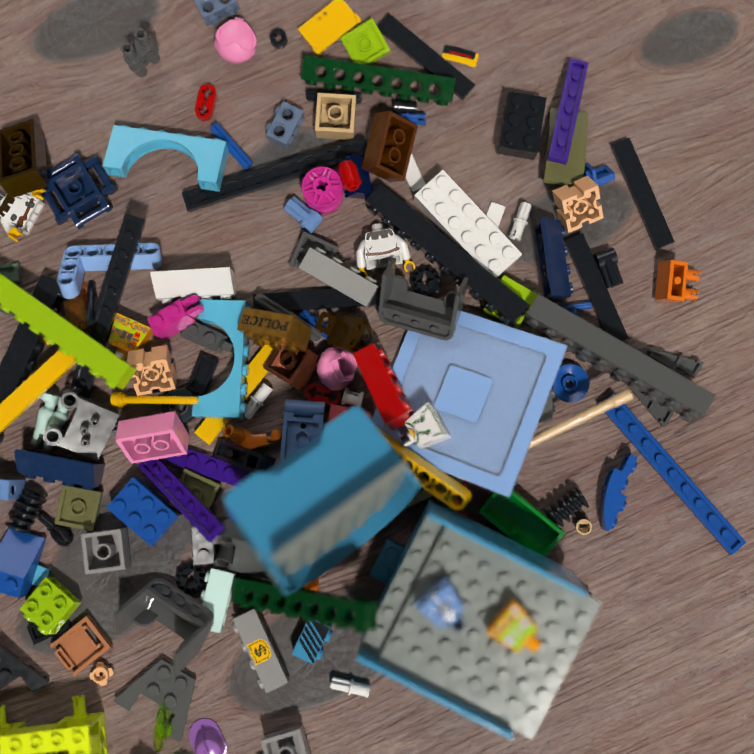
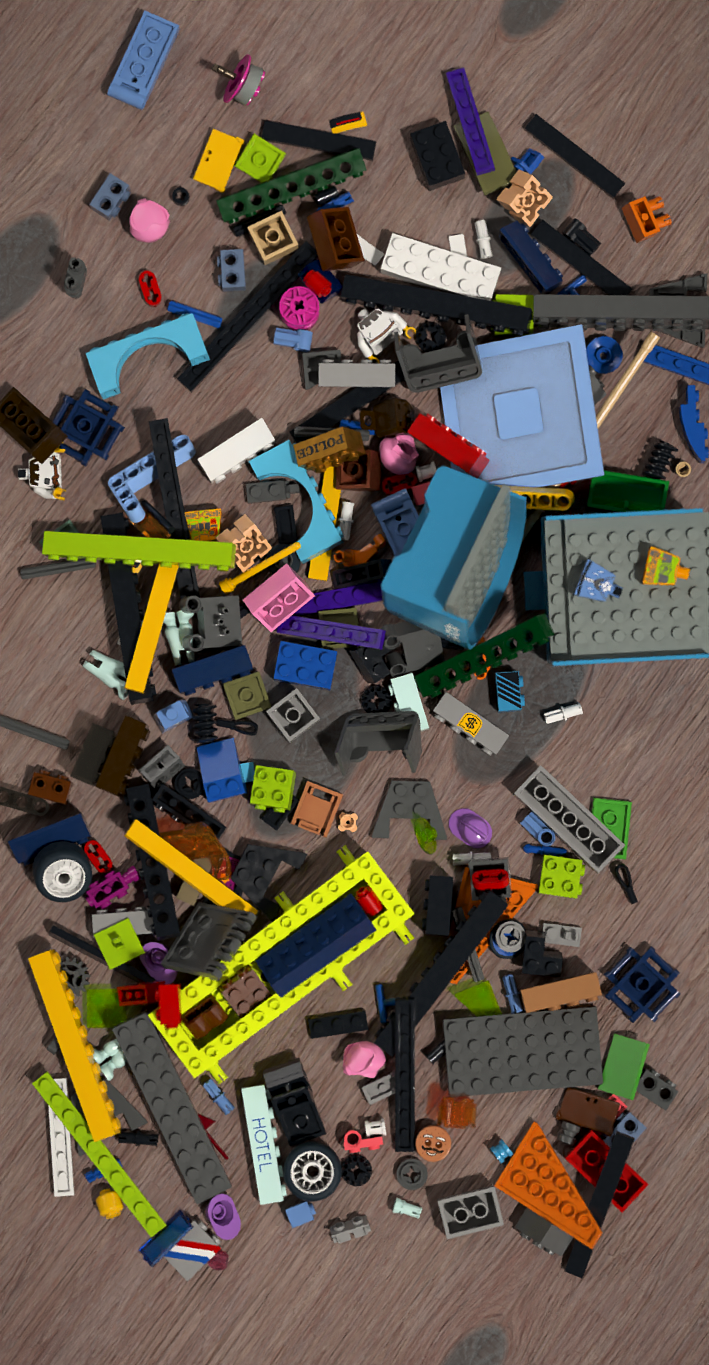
camera: 30 degrees left, 0 degrees up
dark pink hinge [147,295,204,340] -> none
white torso [400,402,451,449] -> none

